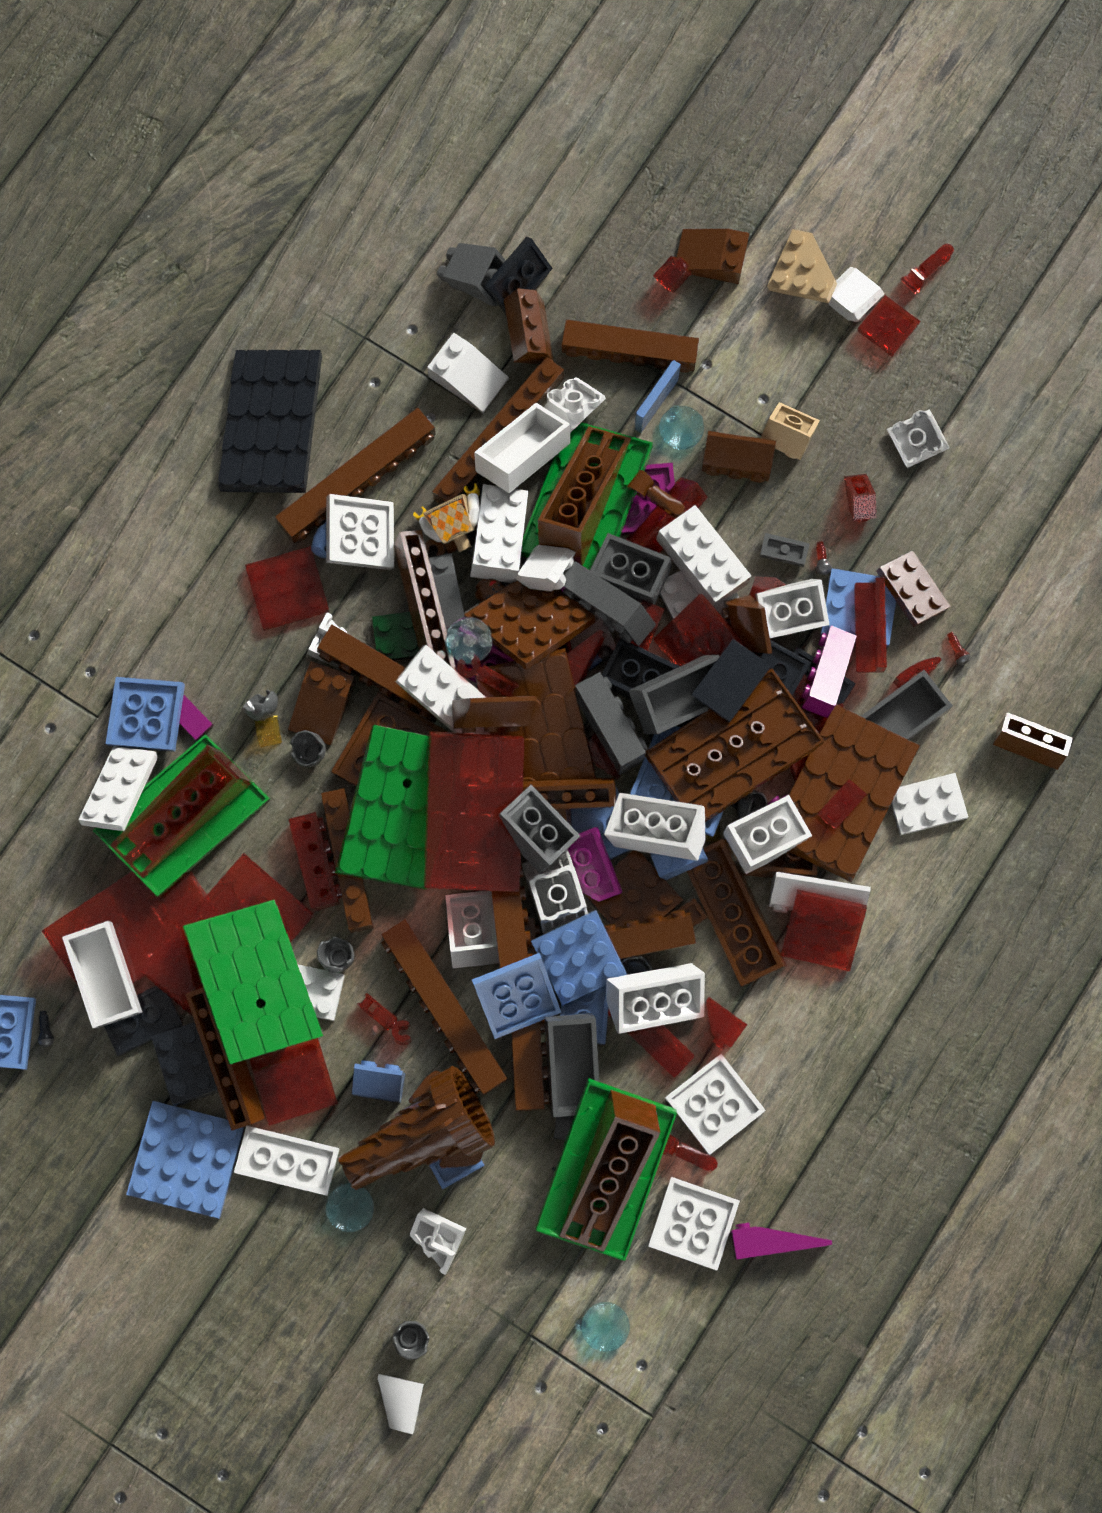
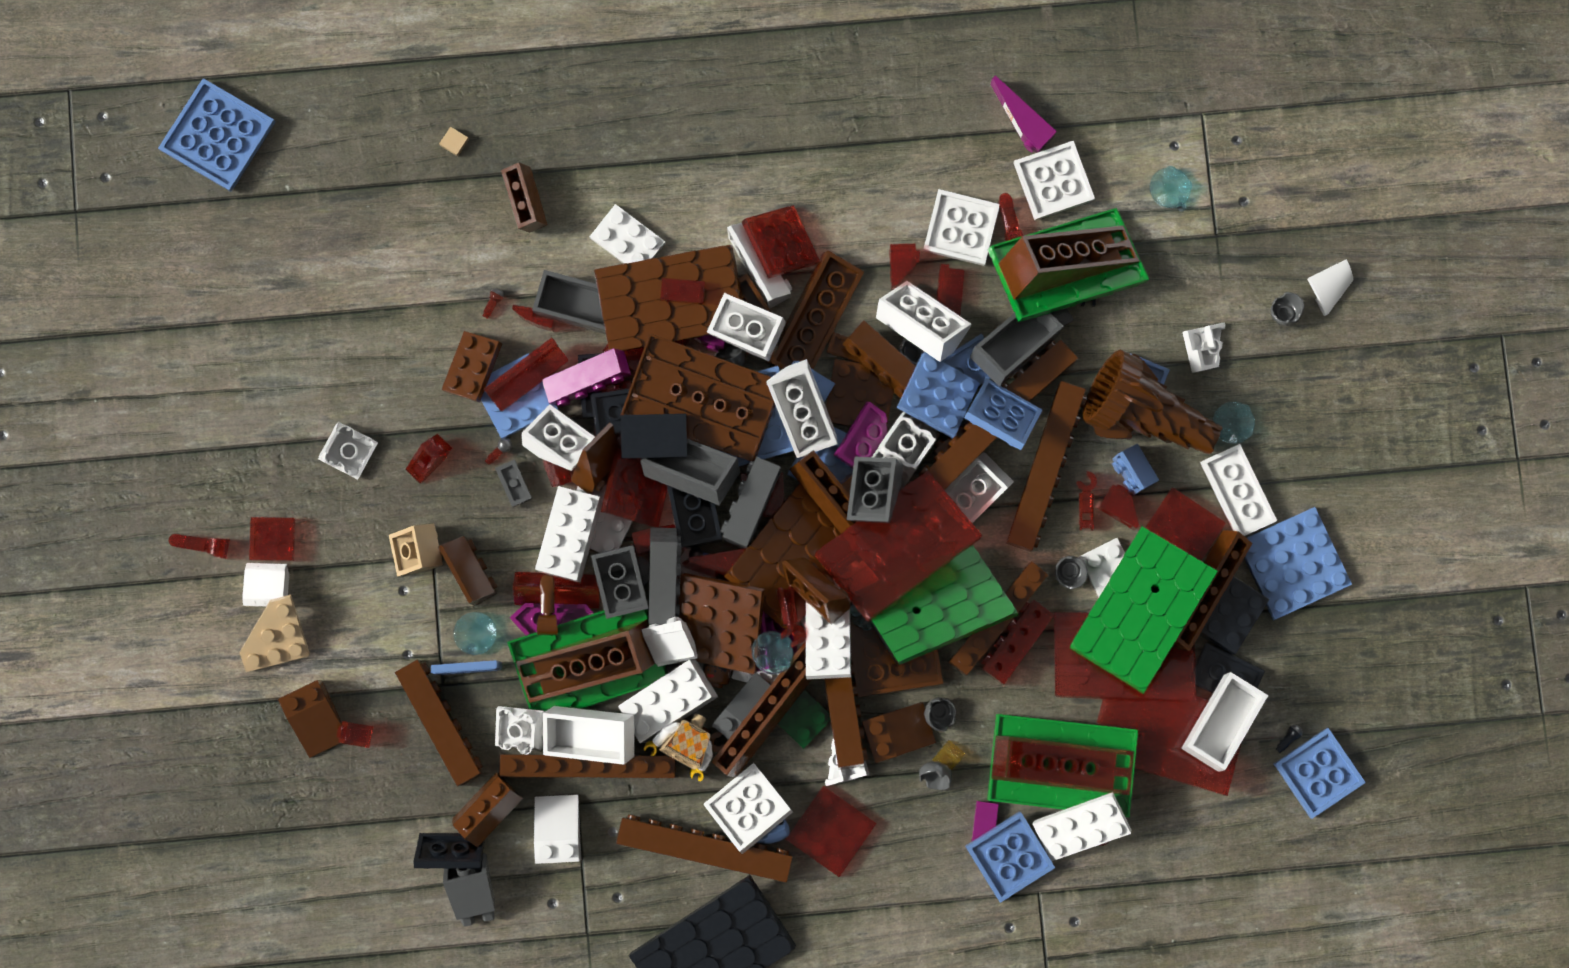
camera: 130 degrees left, 5 degrees up
none -> clear red slope [1097,484,1139,531]

